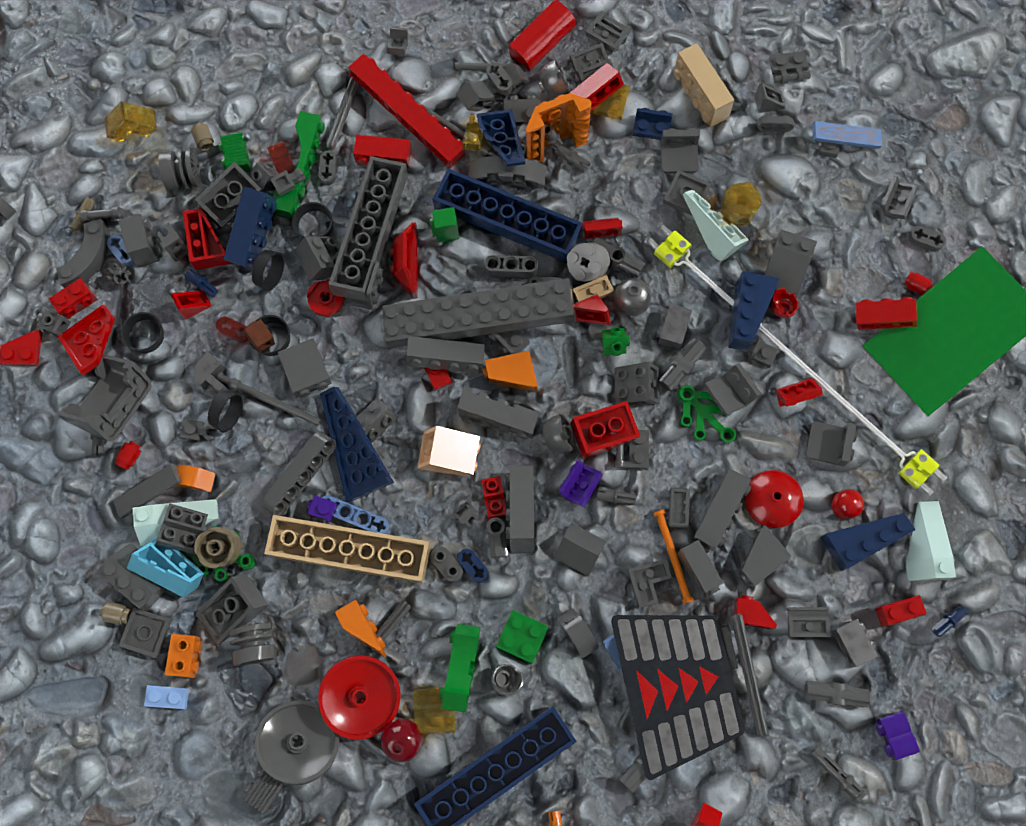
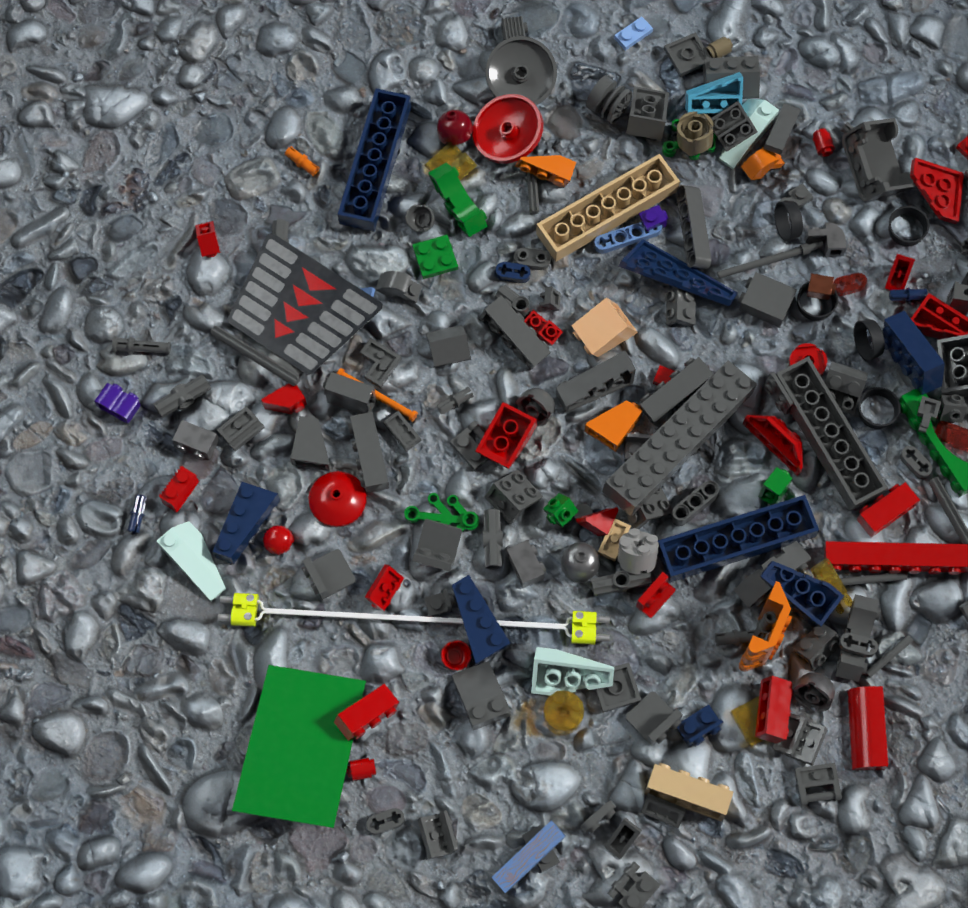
camera: 135 degrees right, 5 degrees down
orange brick [165,634,202,678] -> none
dark purple bracket [559,459,603,508] -> none

